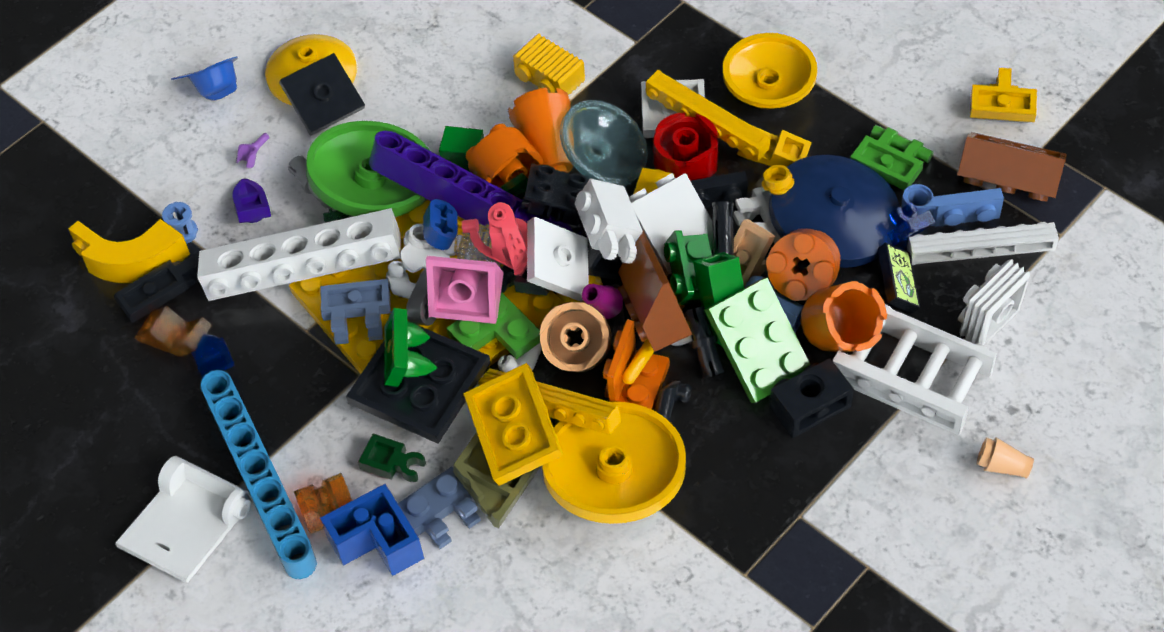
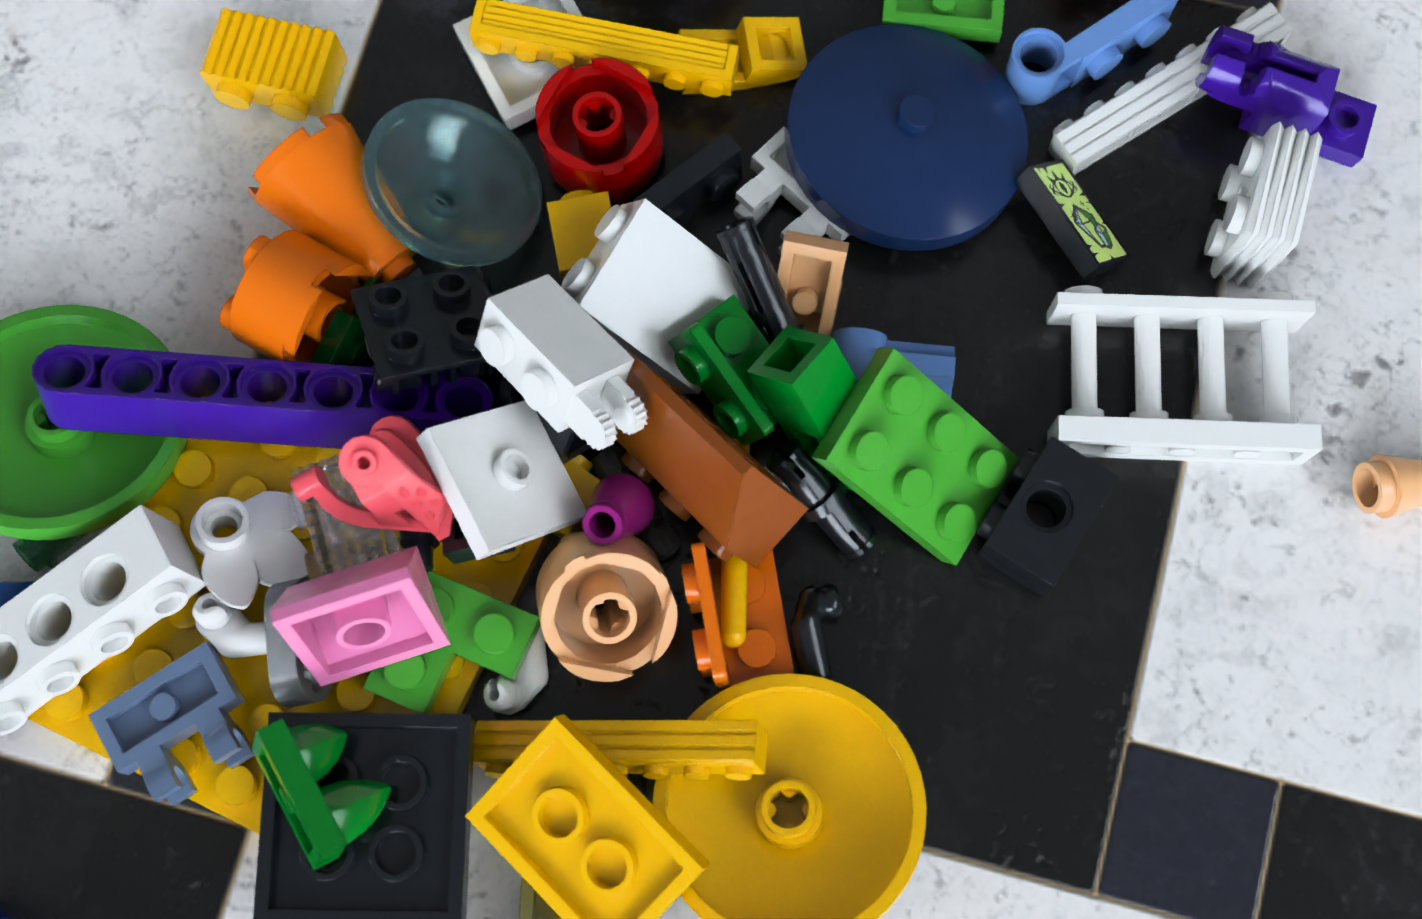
camera: 25 degrees left, 20 degrees up
blue beam [423,199,458,250] -> none
green brick [439,126,484,172] -> none
yellow plate [762,165,794,195] -> none
orange brick [766,229,840,301] -> none
orange cylinder [801,281,887,352] -> none
clear blue tile [888,202,936,245] -> none
none -> dark purple plate [1195,25,1377,168]

